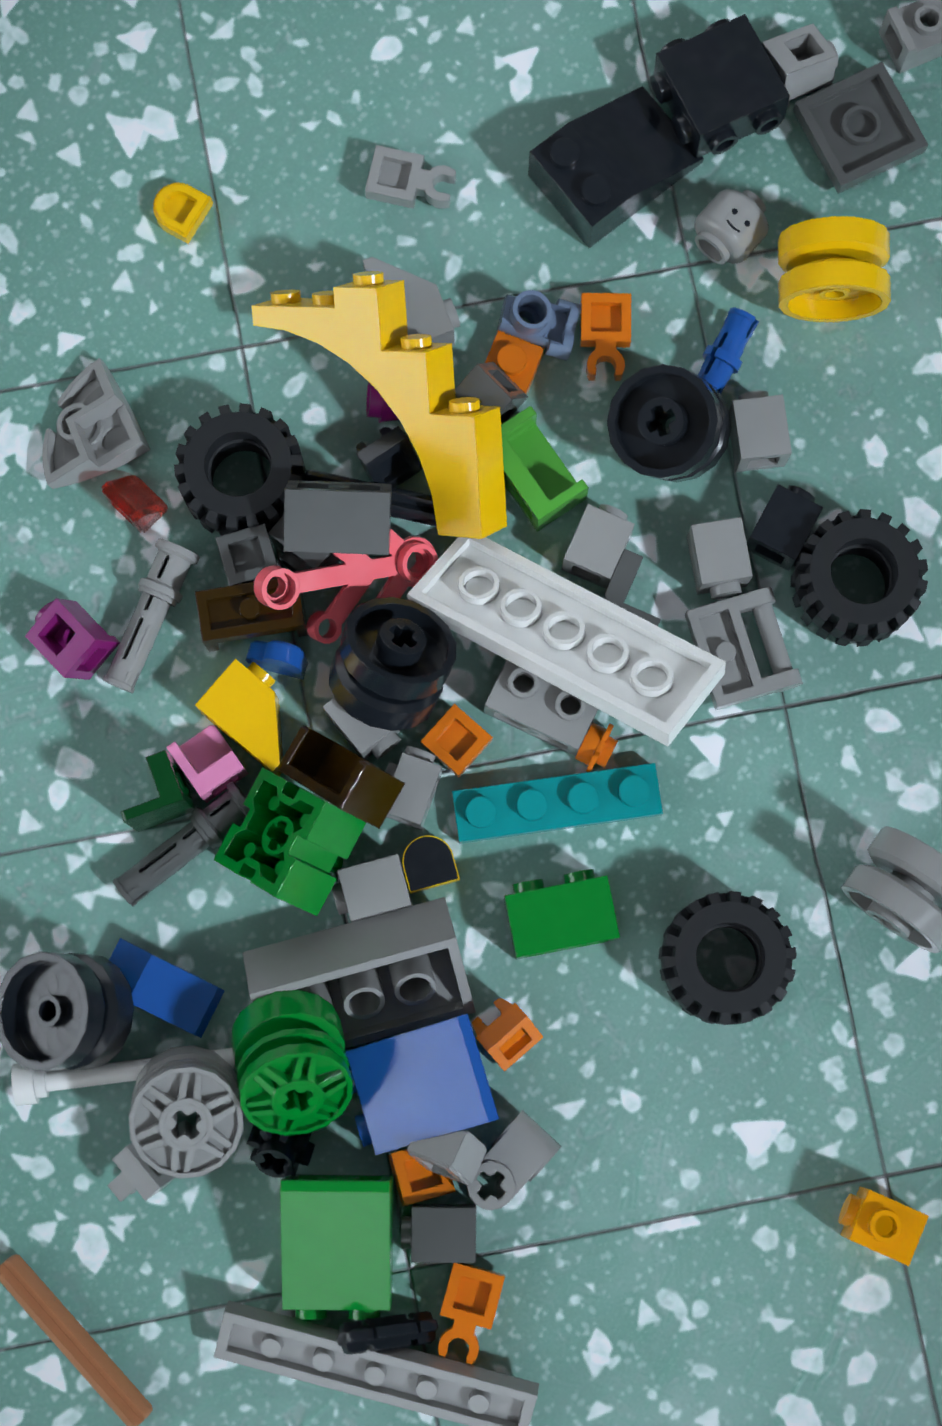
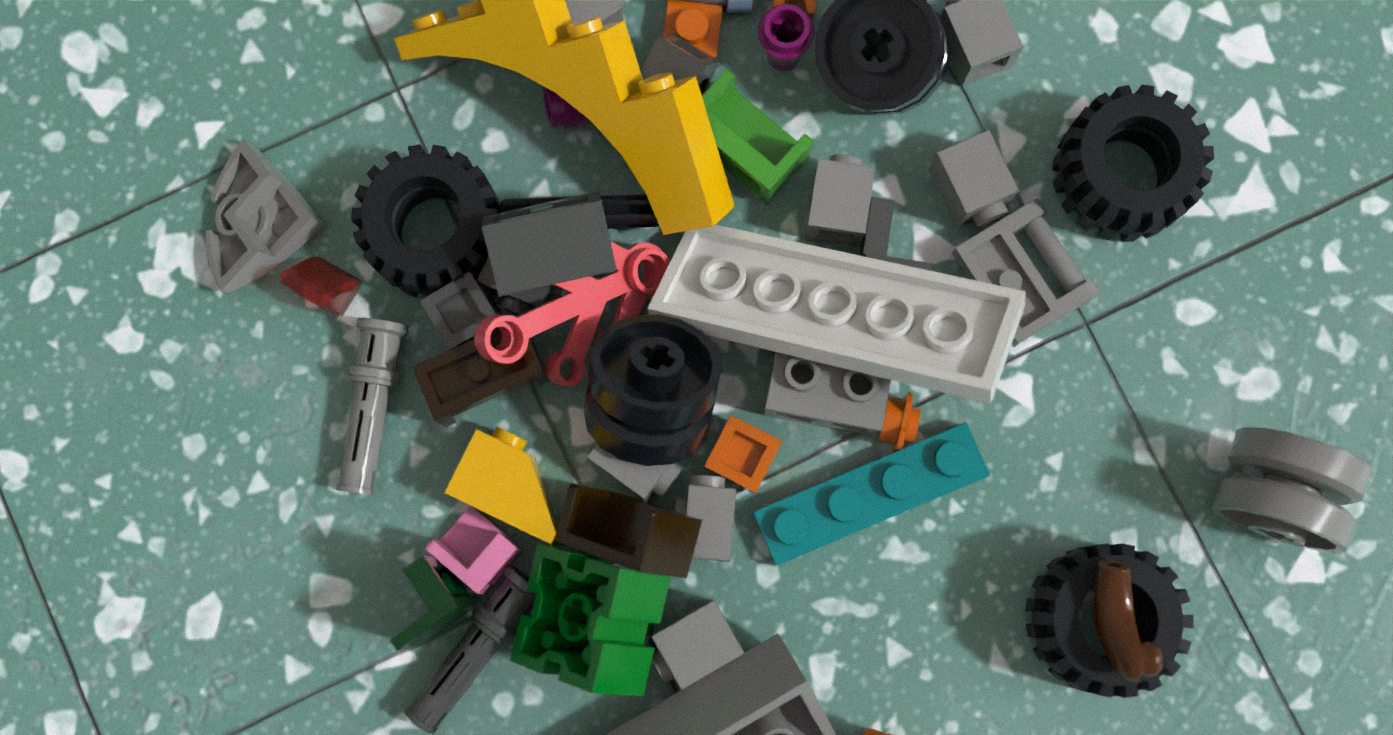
camera: 10 degrees left, 0 degrees up
magenta brick [25,598,120,680] -> none
blue tile [245,640,308,680] -> none
black tile [356,426,423,488] -> none
black tile [402,835,460,894] -> none
green brick [504,869,620,960] -> none
black brick [747,484,823,571] -> none
none -> magenta cone [758,4,815,71]
none -> reddish brown arm [1093,560,1162,682]

